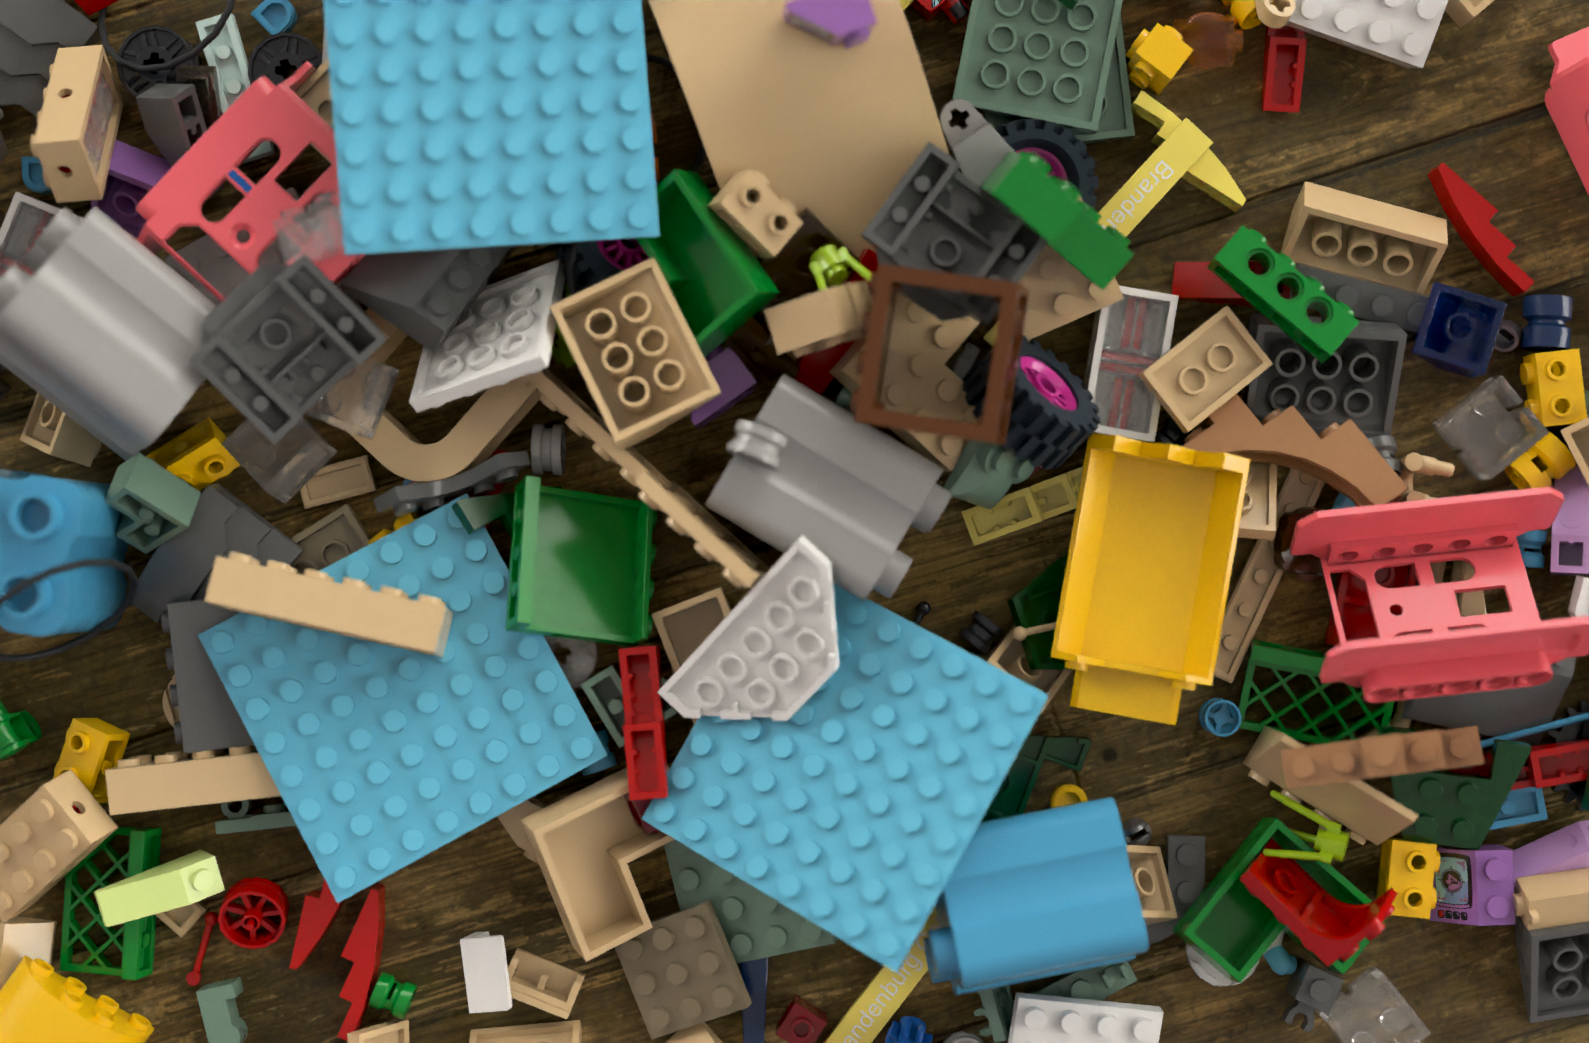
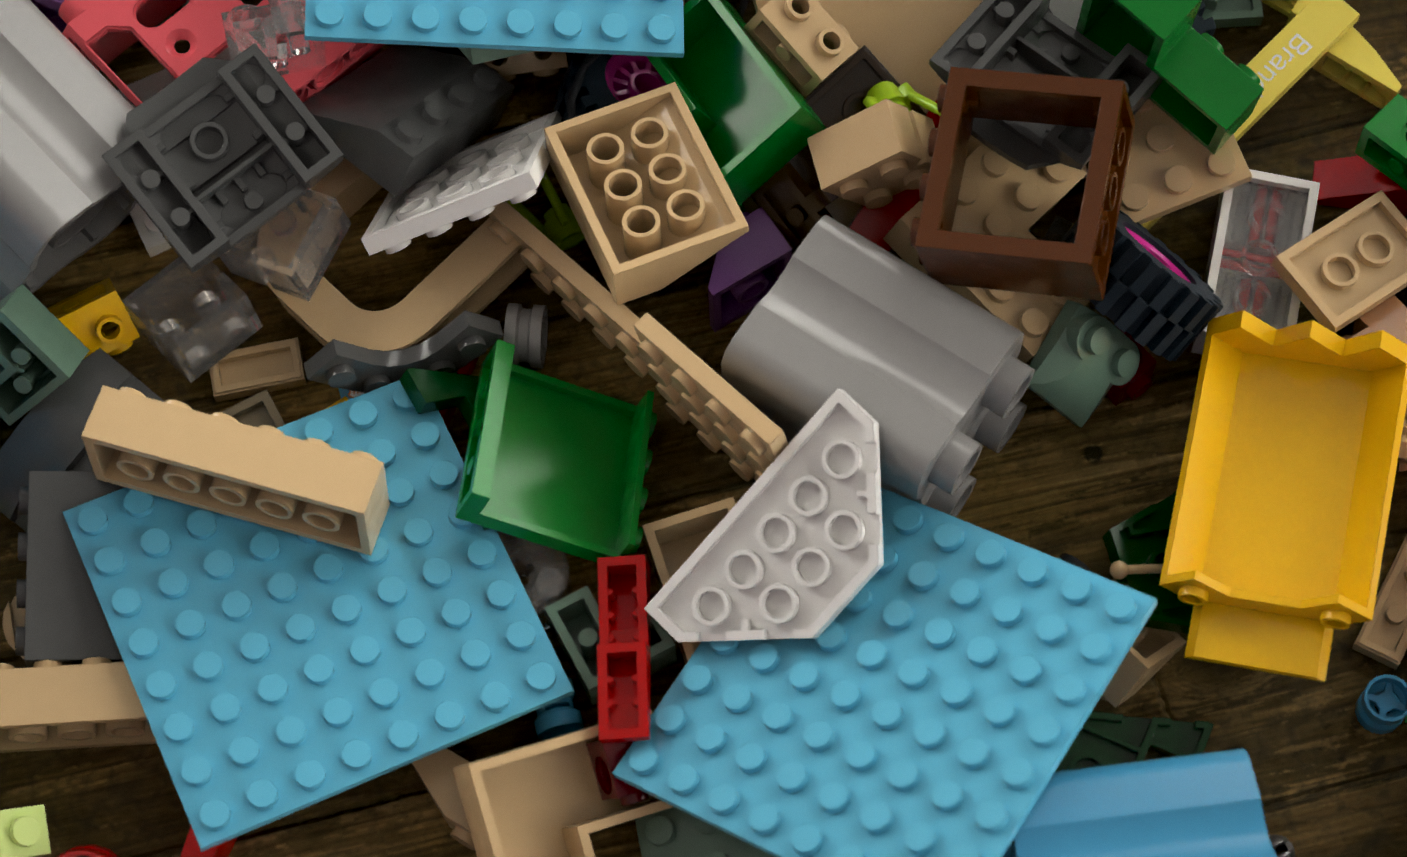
camera: 10 degrees right, 20 degrees down
sand green plate [215,799,297,835] -> none
light grey wheel [726,420,788,470] -> none
light yellow slope [961,466,1083,546] -> none

